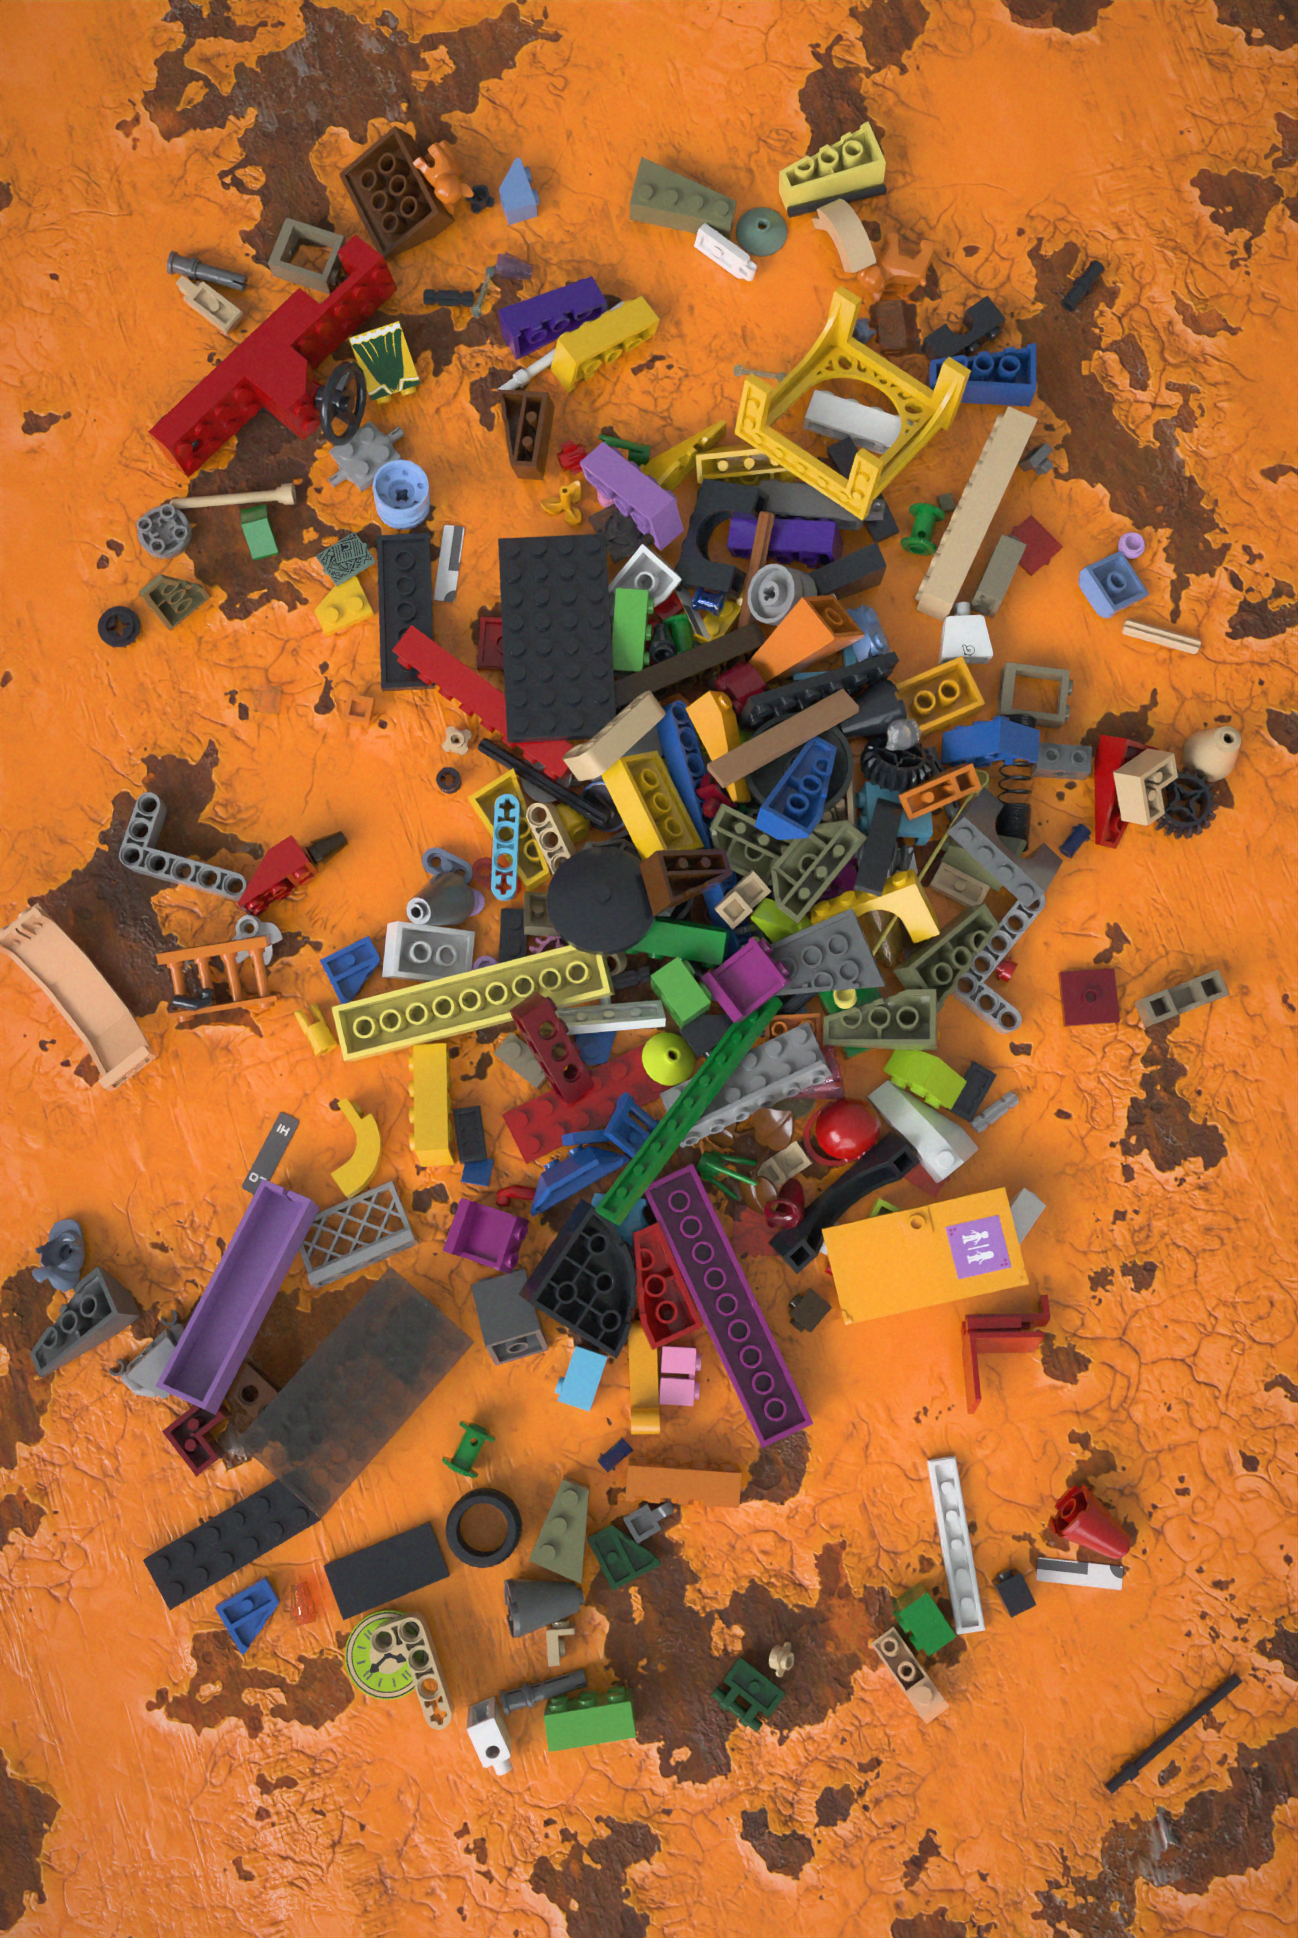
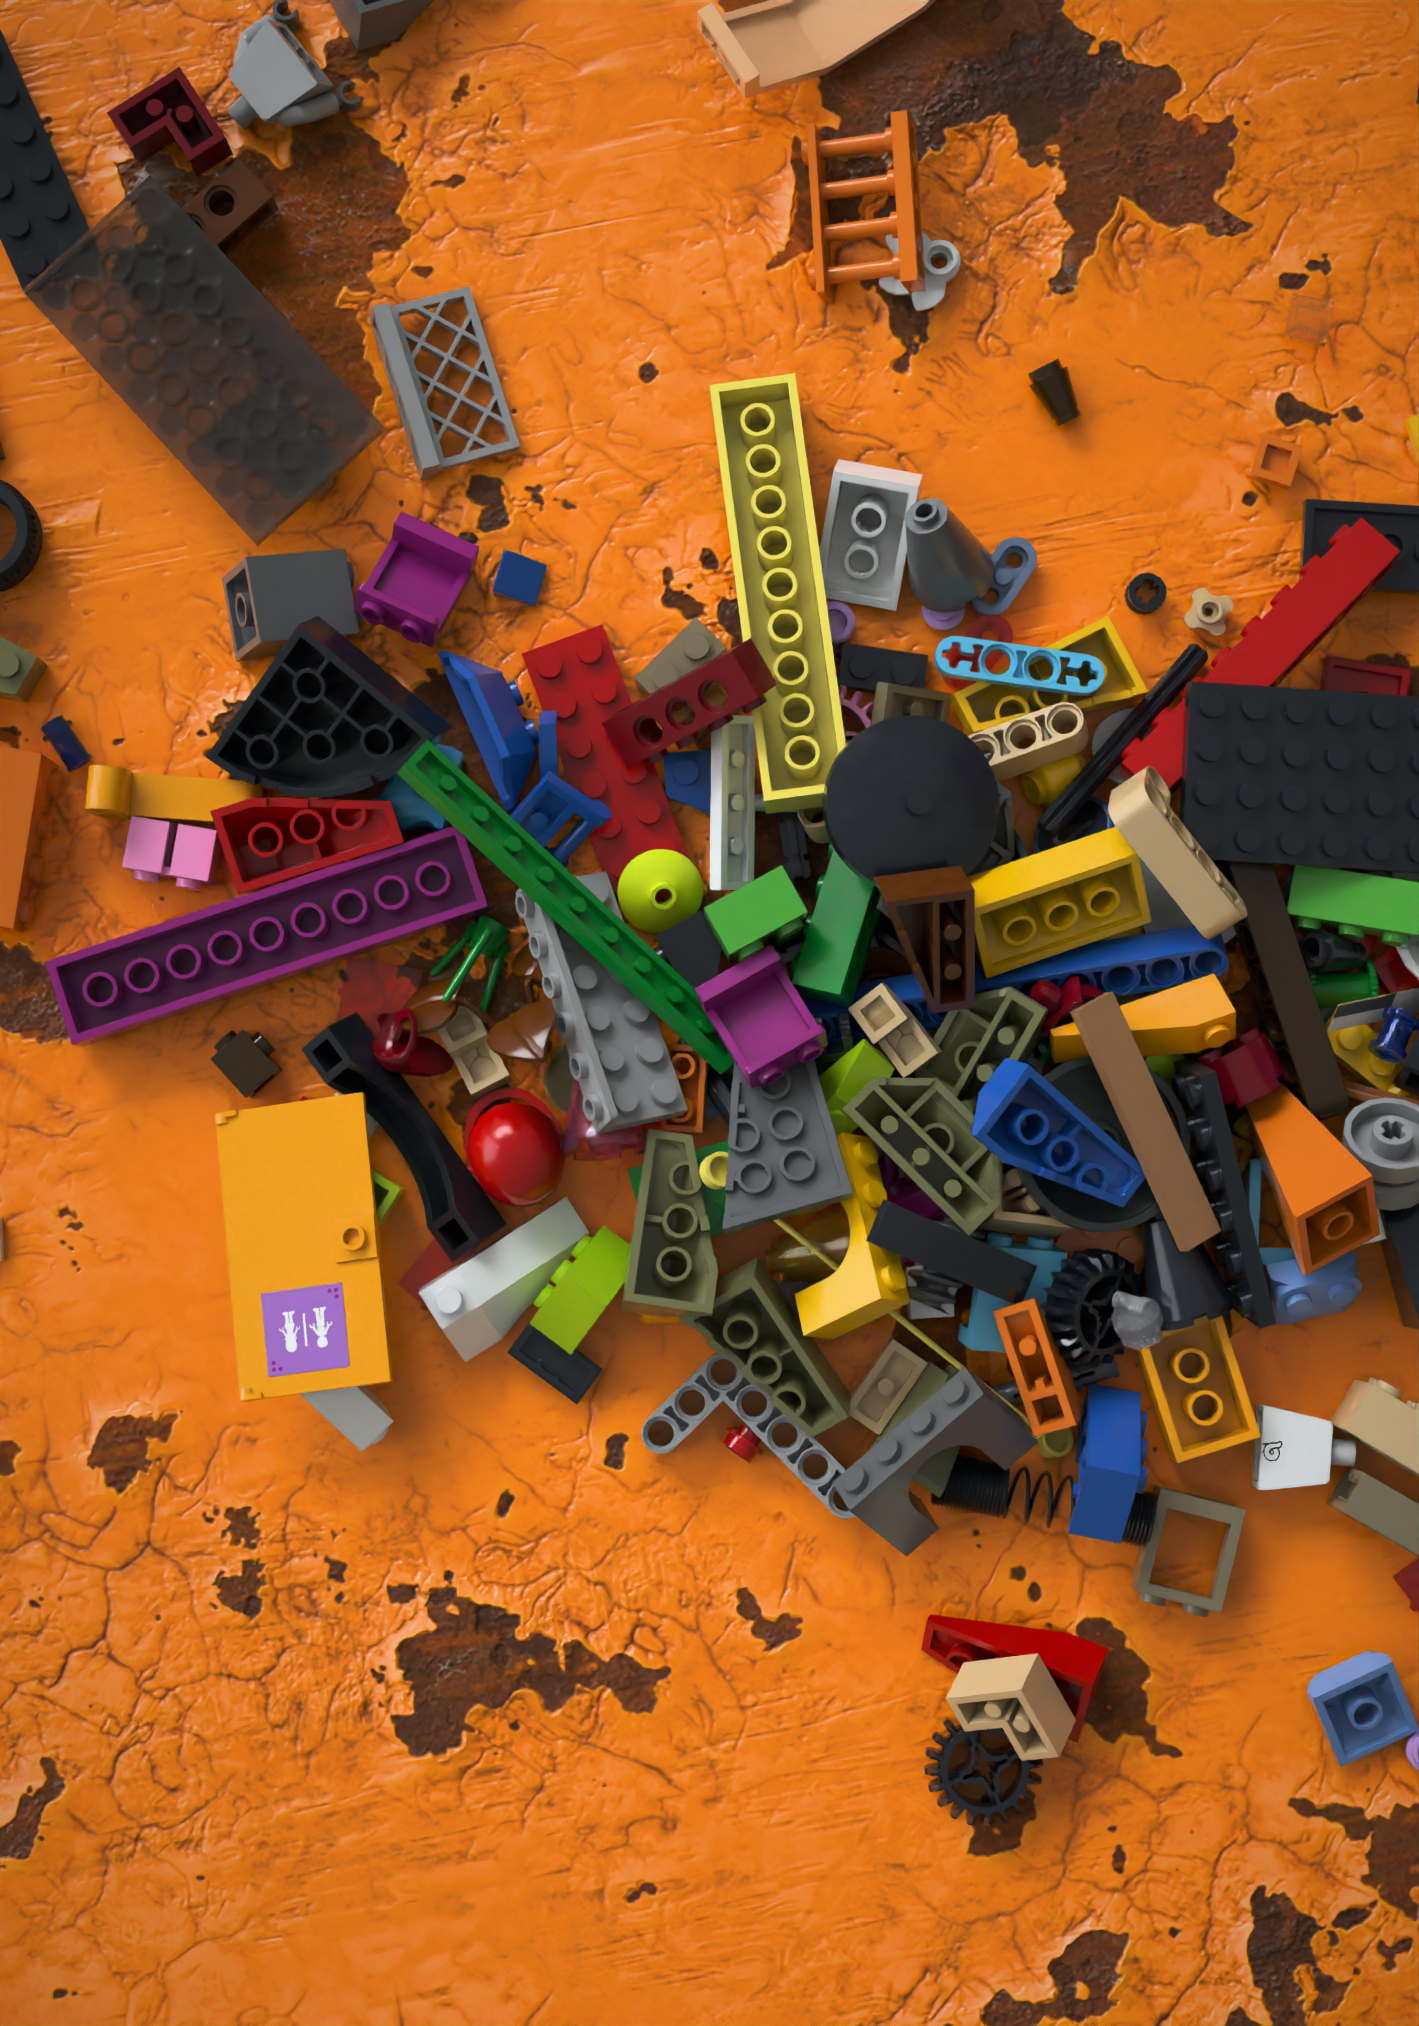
camera: 95 degrees right, 5 degrees up
light grey beam [119,792,249,901] -> none
medium lavender piece [155,1179,320,1415] -> none
black arm [173,988,216,1011] -> none
red slope [237,835,319,916] -> none
dark grey sticker [242,1112,299,1194] -> none
yellow hinge [294,1003,338,1056] -> none
blue wing [320,936,382,1005] -> none
yellow arch [331,1097,383,1199] -> none
yellow wedge [409,1043,455,1167] -> none
green hose [442,1421,496,1478] -> none
black plate [453,1105,488,1165] -> none
red arm [495,1184,536,1207] -> none
medium azure brick [555,1345,608,1412] -> none
red piece [961,1295,1051,1414] -> none
light grey axle [970,1091,1020,1133] -> none
dark grey brick [1030,742,1092,781] -> none
clear blue pin [1058,823,1091,859] -> none
dark red plate [1058,968,1120,1027] -> none
tan axle [1122,619,1201,654] -> none
dark tan arch [1134,969,1229,1028] -> none
tan cone [1182,726,1241,782] -> none

